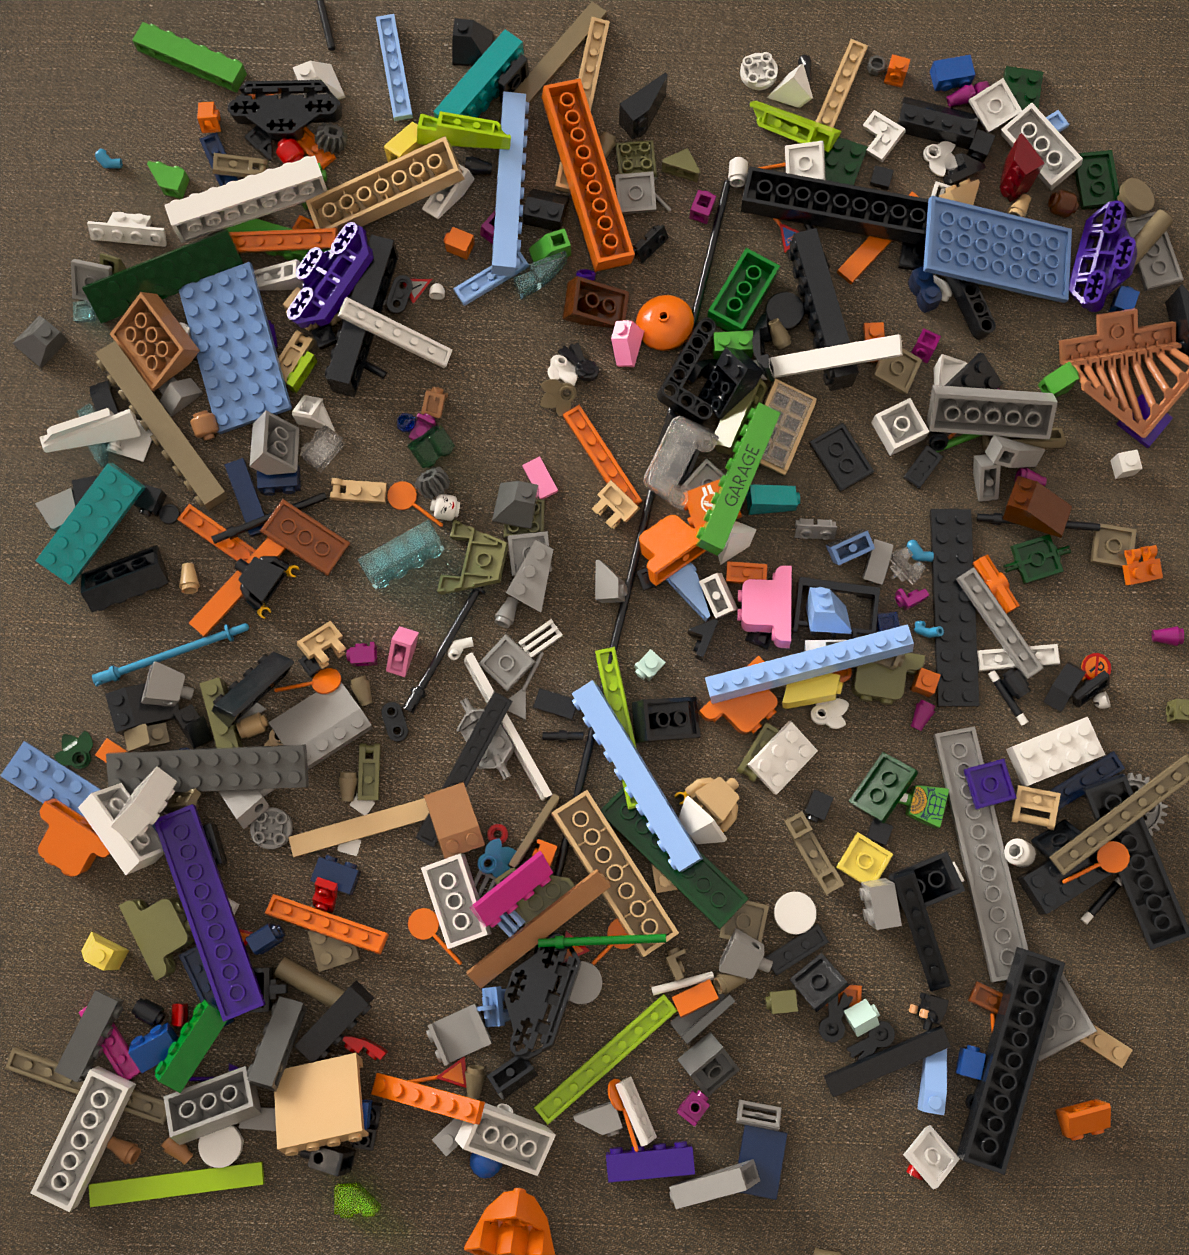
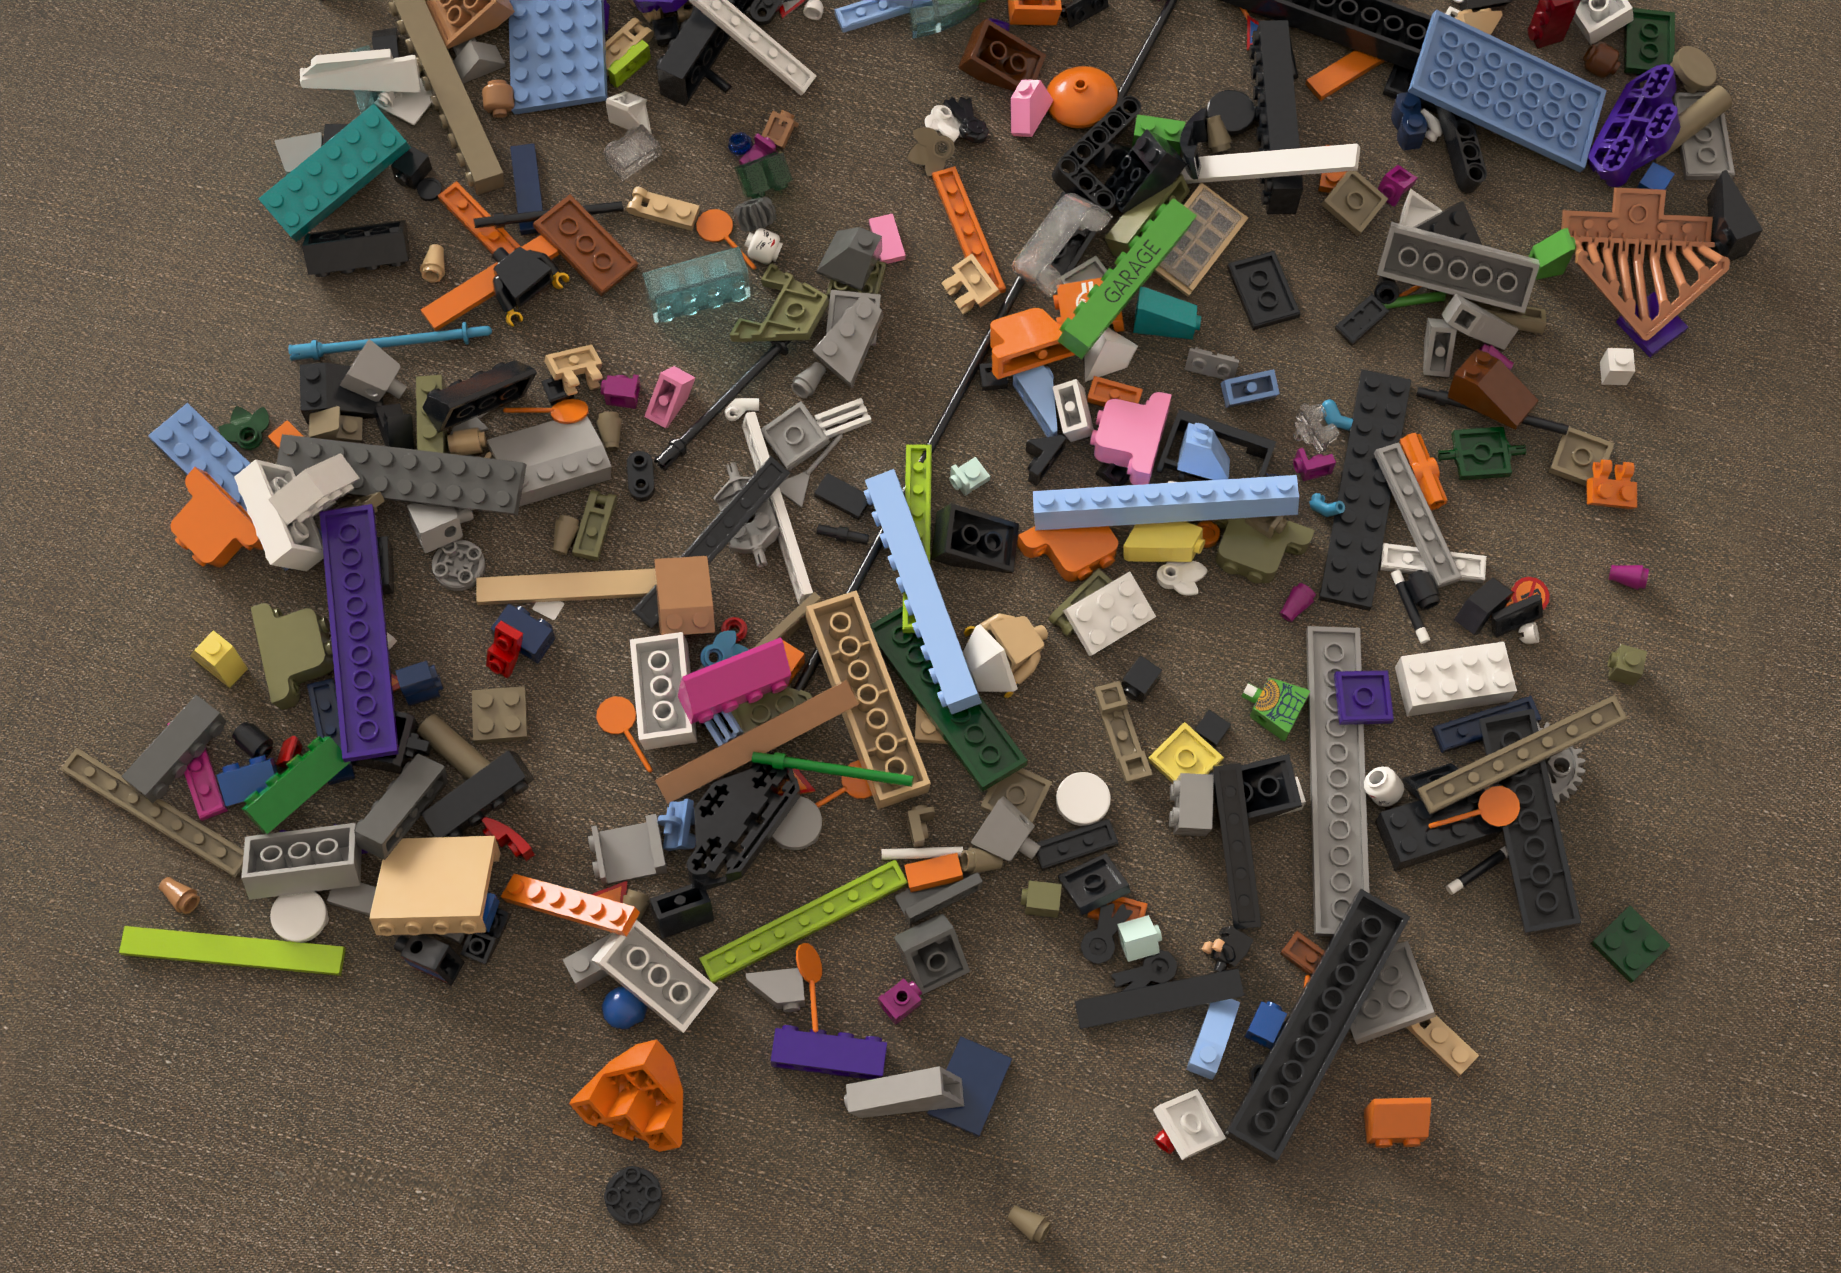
camera: 10 degrees right, 10 degrees down
white brick [31,1066,136,1212] -> none
medium nougat cone [161,1136,194,1165] -> none
light grey slope [249,411,299,475] -> none
dark blue brick [257,466,301,496] -> none
orange tile [265,894,389,955] -> none
clear neon green slope [334,1183,381,1218] -> none
white sticker [350,793,375,815] -> none
light grey slope [595,560,627,603] -> none
white tile [615,1076,657,1147] -> none
green brick [707,248,780,332] -> none
light grey tile [736,1099,782,1131] -> none
dark green plate [848,752,918,824] -> none
light grey slope [862,539,893,585] -> none
white brick [871,398,929,456] -> none
orange brick [910,667,941,697] -> none
tan cone [1008,194,1031,218] -> none
tan plate [1011,785,1061,830] -> none

